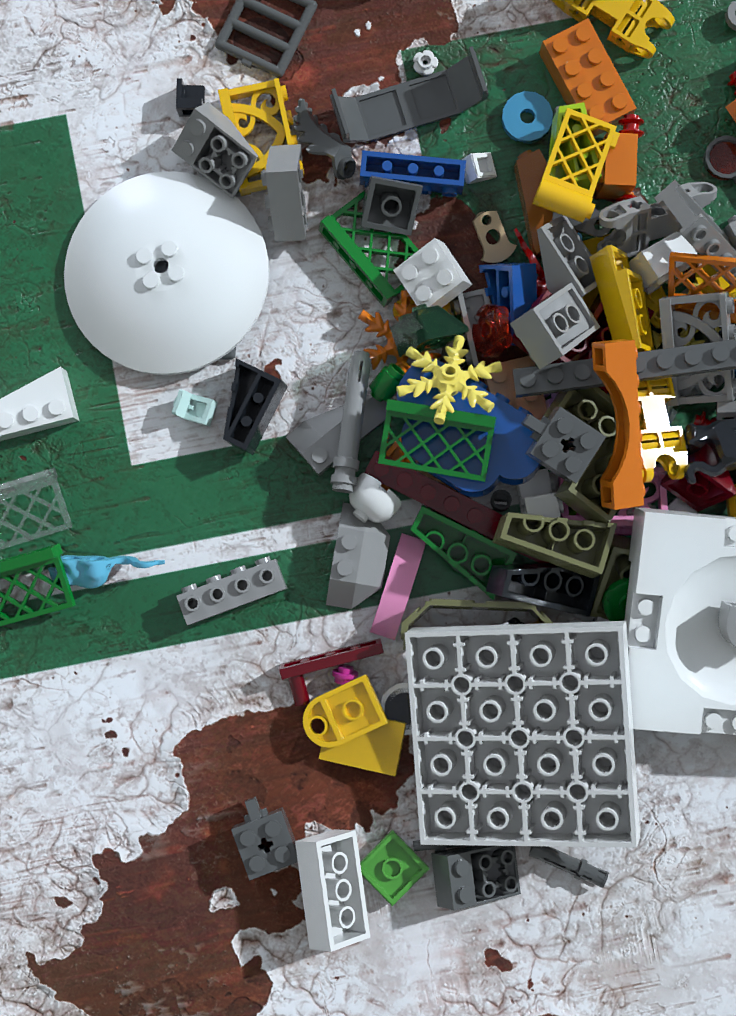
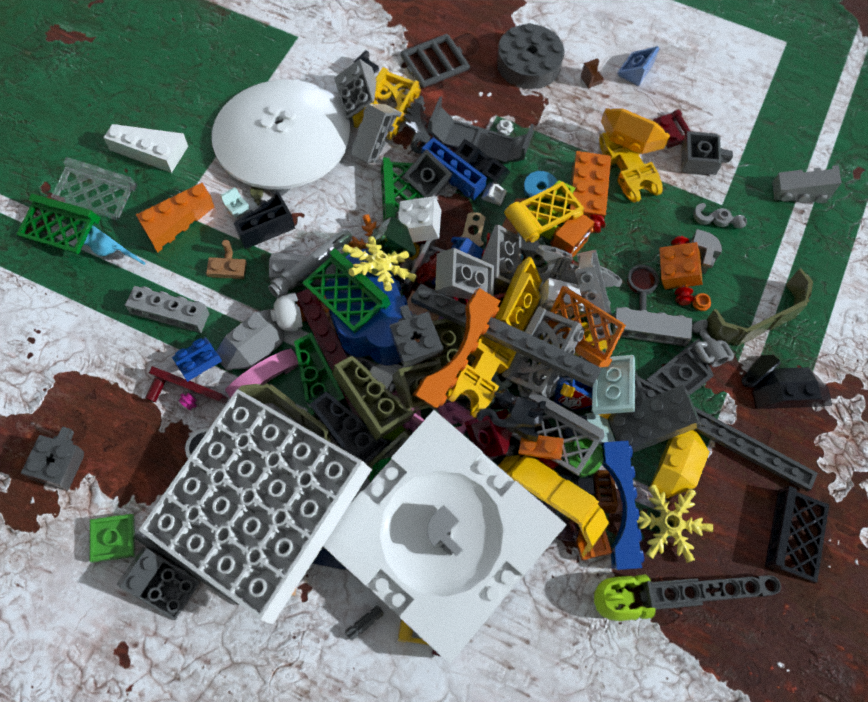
camera: 35 degrees right, 20 degrees down
white brick [295,830,370,952] -> none
yellow plate [303,674,389,748] -> none
yellow tile [319,719,407,776] -> none
dark grey pin [529,846,609,888] -> none
none -> orange wedge [136,183,214,253]
none -> blue plate [172,337,222,382]
none -> medium nougat plate [206,240,247,279]
none -> olive piece [250,186,264,206]
none -> dark grey axle [345,605,384,641]
none -> black arch [455,139,510,186]

